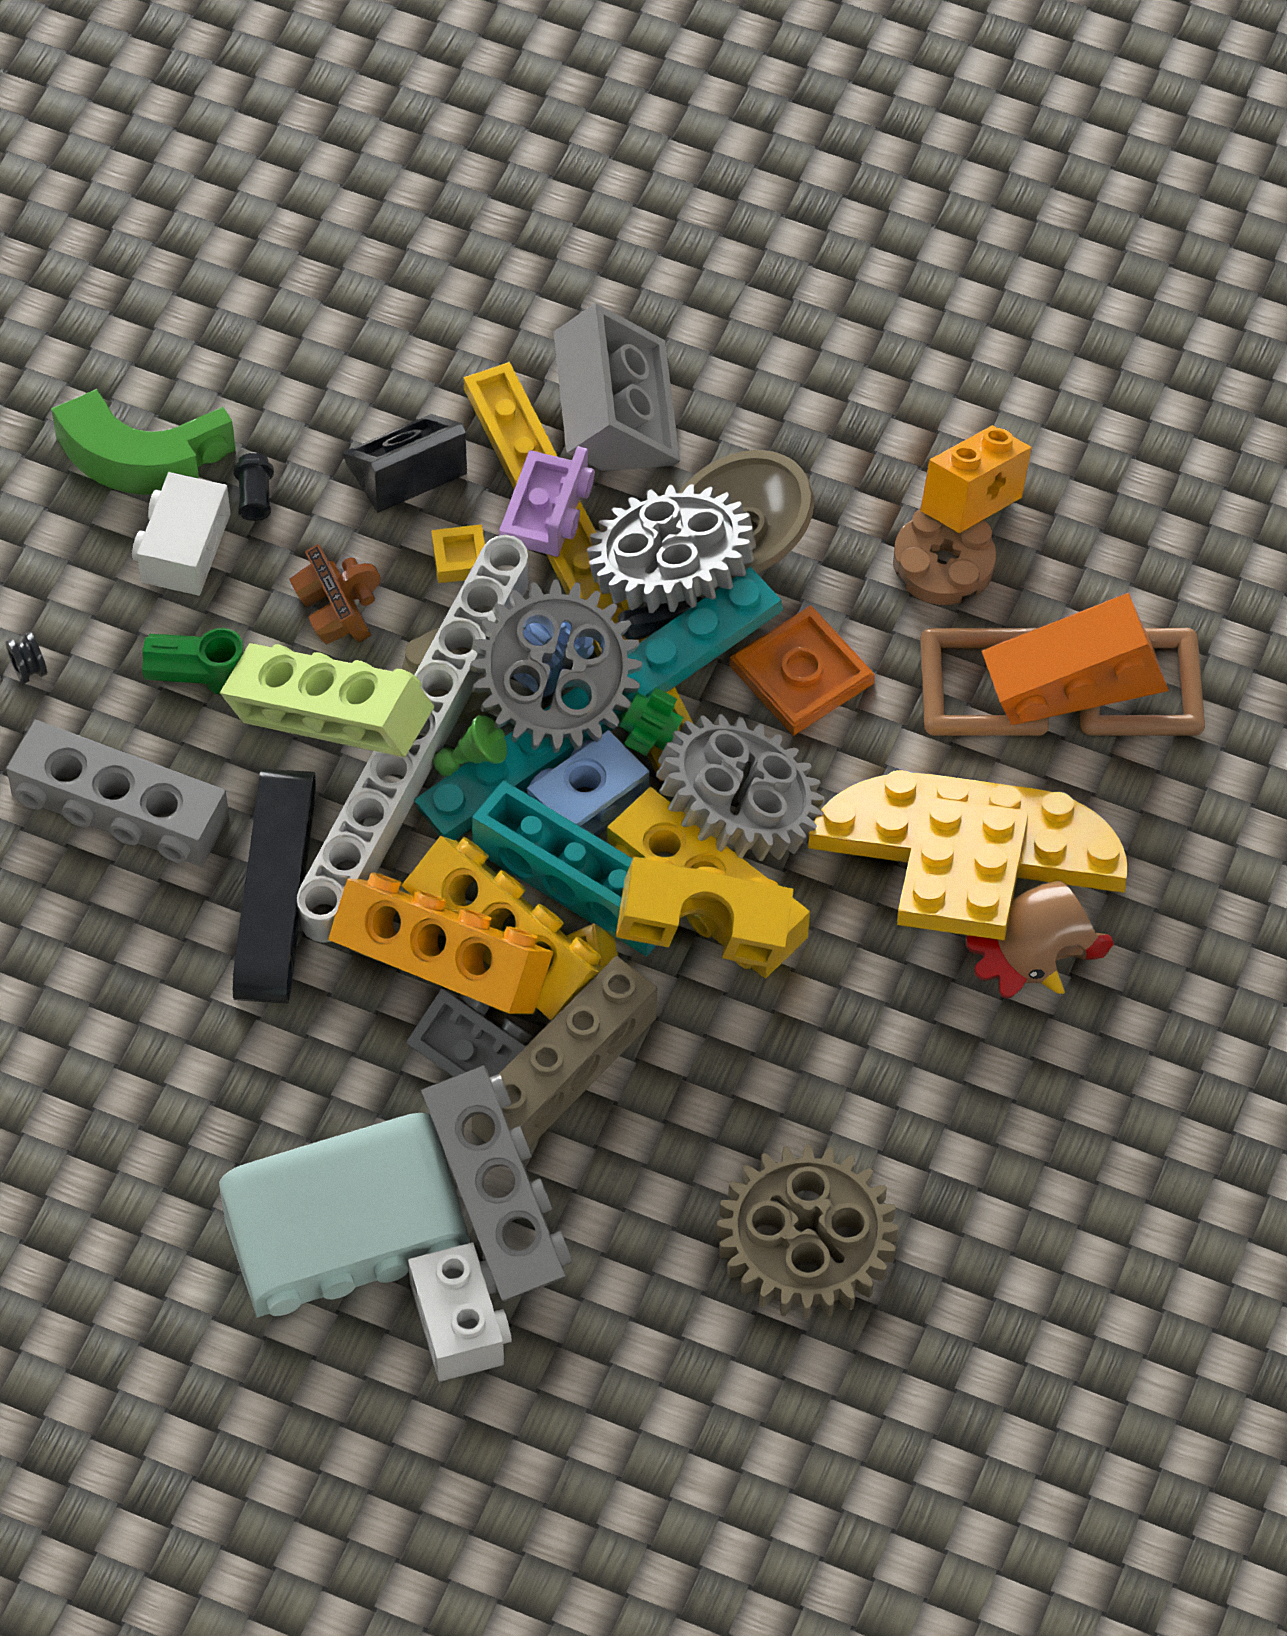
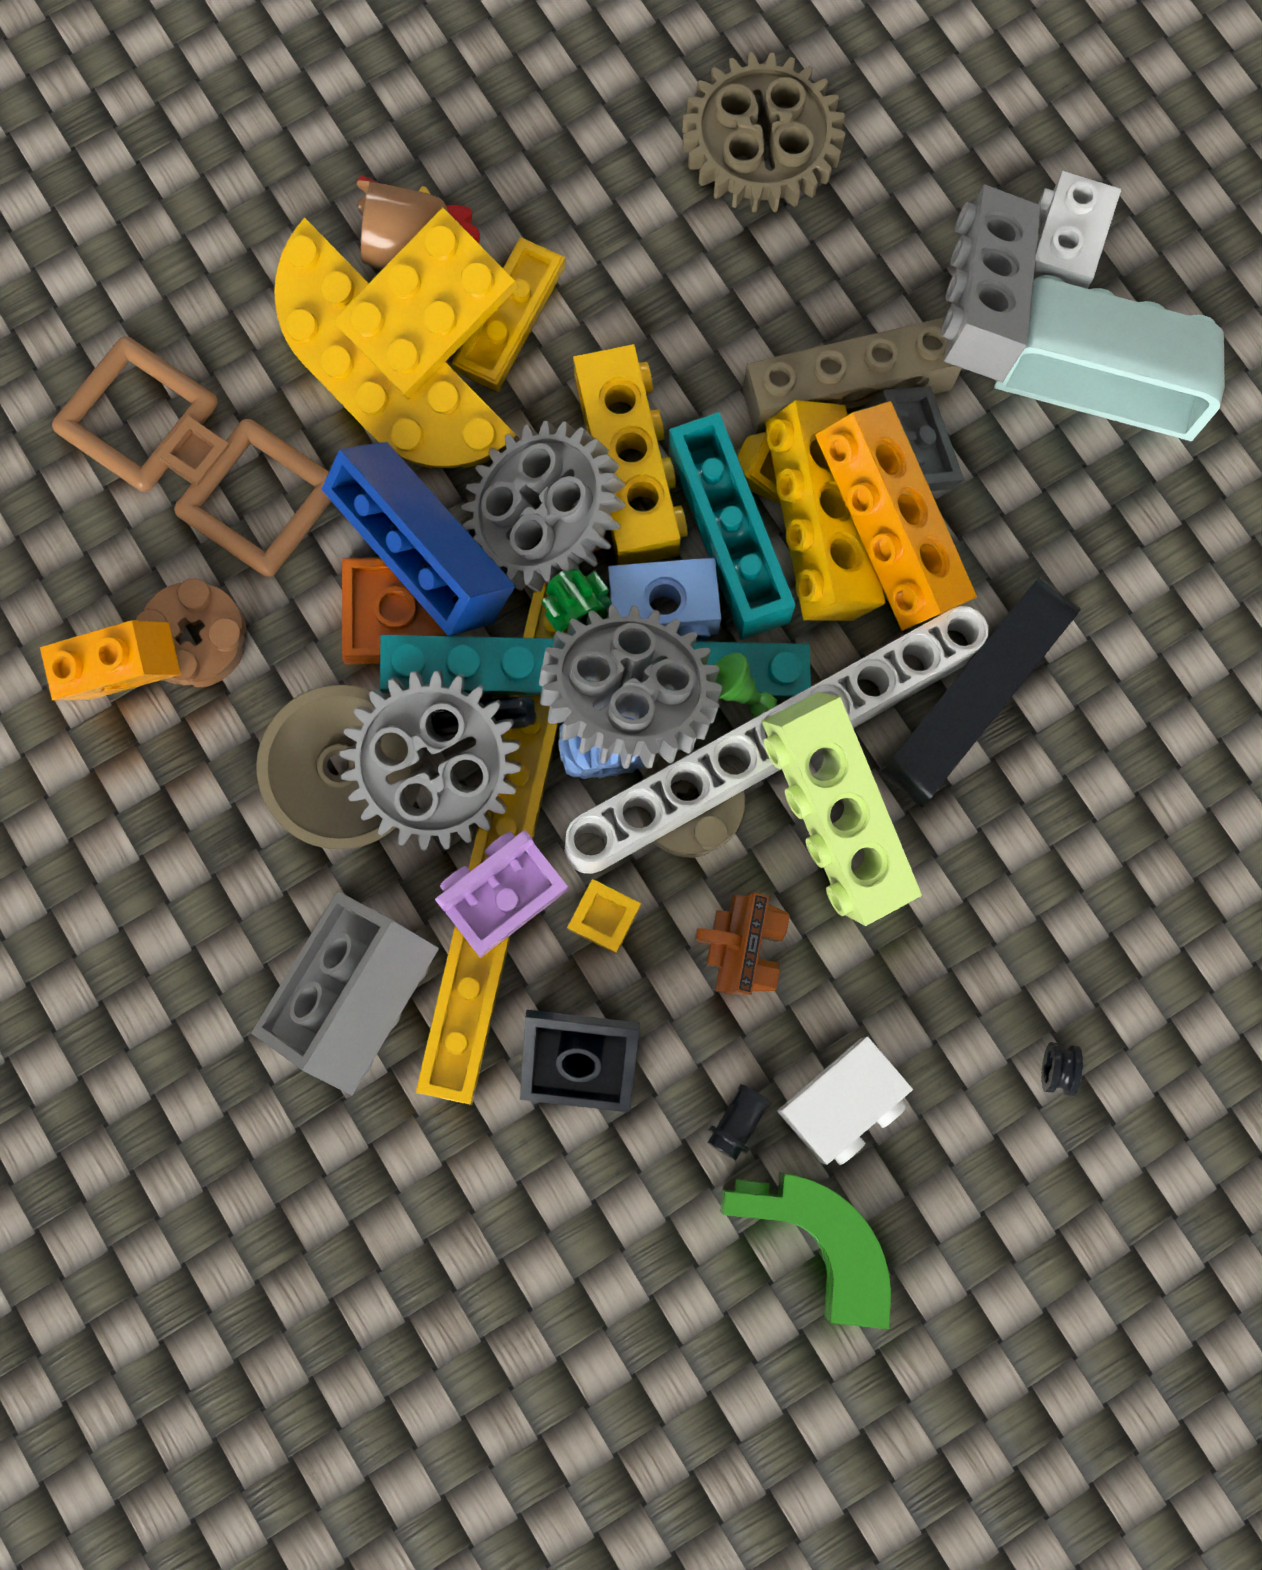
camera: 145 degrees left, 20 degrees up
light grey brick [6,719,229,867] -> none
green piece [142,628,245,695] -> none
yellow arch [616,856,793,969] -> none
orange wedge [982,593,1169,725] -> none
none -> blue brick [321,442,515,637]
none -> yellow tile [451,237,566,392]

